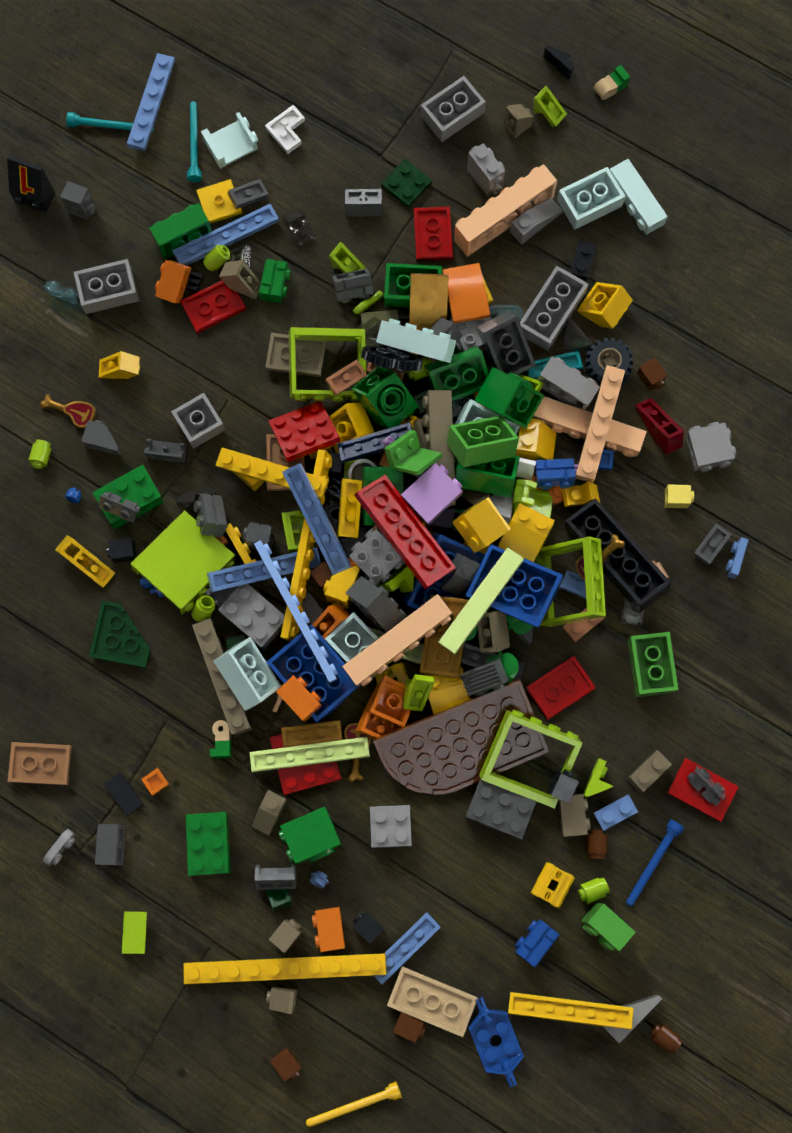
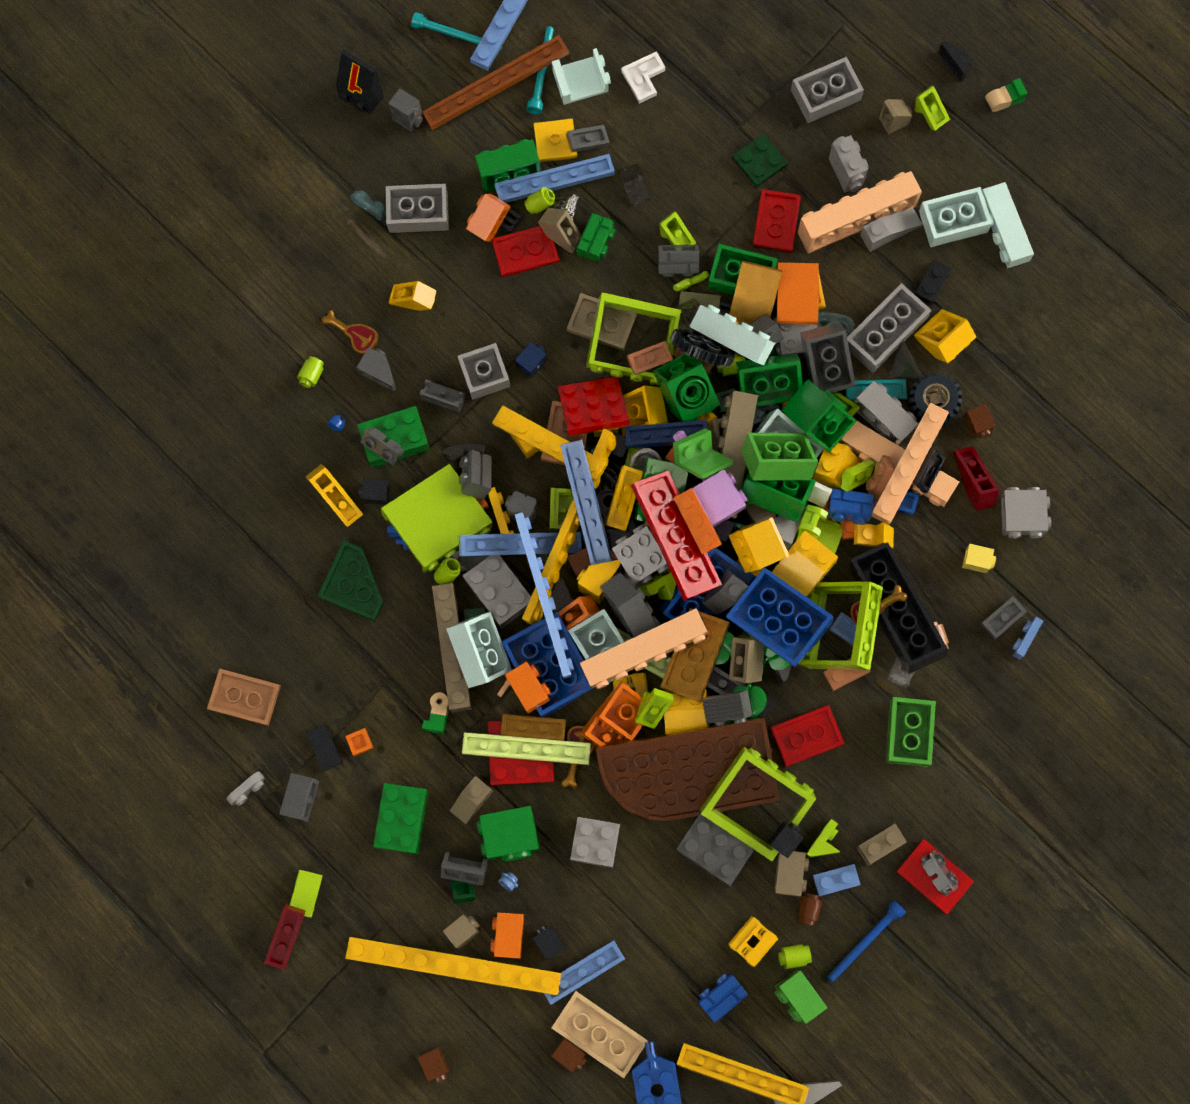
camera: 15 degrees right, 0 degrees up
dark tan slope [266,987,297,1014] -> none
dark grey hinge [345,189,382,217] -> none
yellowish green tile [438,548,524,655] -> none
none -> dark red plate [264,904,306,970]
none -> dark orange plate [422,35,569,130]
none -> dark blue brick [515,342,547,378]
none -> orange plate [674,488,722,555]
none -> lime plate [840,459,875,492]
none -> nougat plate [866,455,895,501]
none -> black tile [913,447,946,493]

